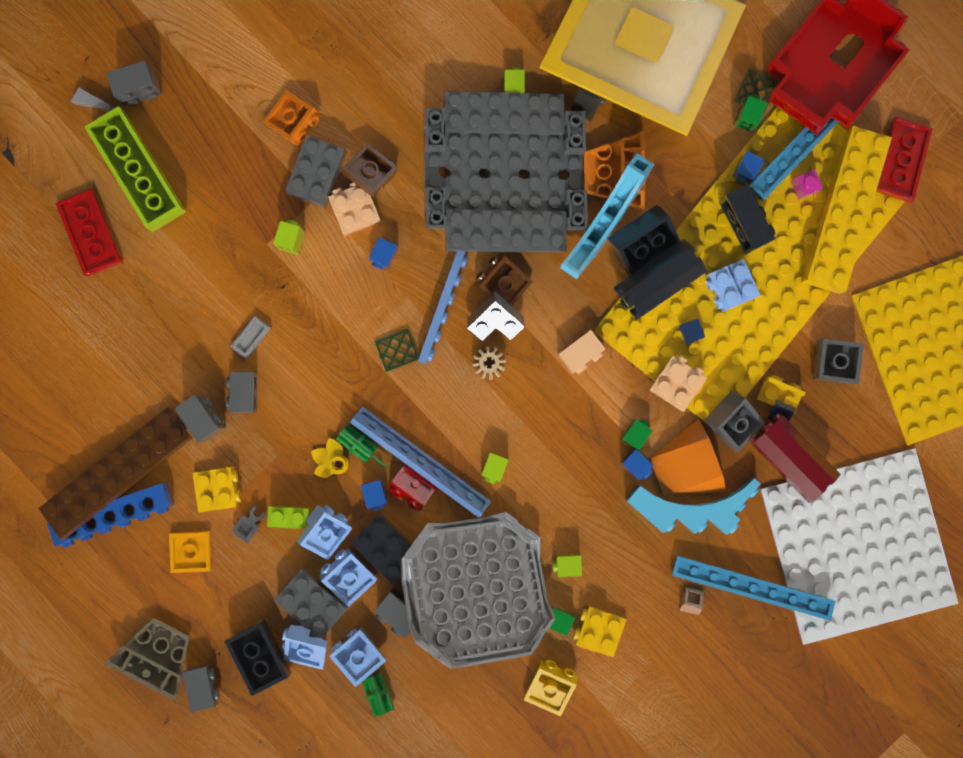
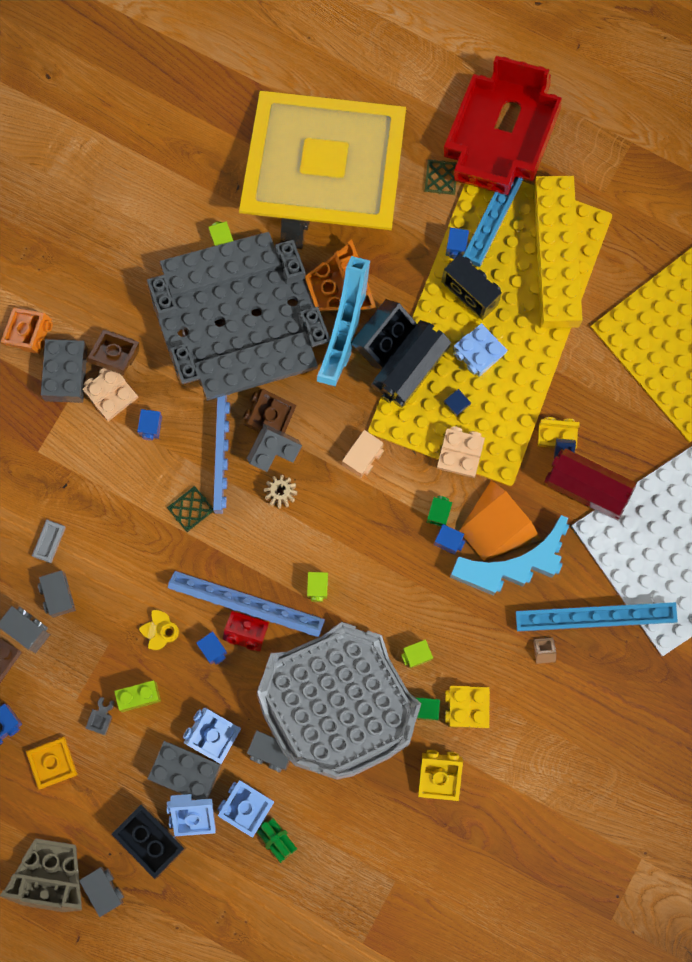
camera: 25 degrees left, 10 degrees down
yellow plate [193,466,241,513] -> none
lime brick [273,219,305,255] -> none
light blue plate [297,505,352,560] -> none
green piece [336,423,389,469] -> none
black brick [351,513,412,586] -> none
dark grey brick [704,391,765,452] -> none
green brick [733,95,767,132] -> none
dark pink brick [791,170,823,200] -> none
dark grey brick [813,338,864,385] -> none
red tile [876,116,933,203] -> none

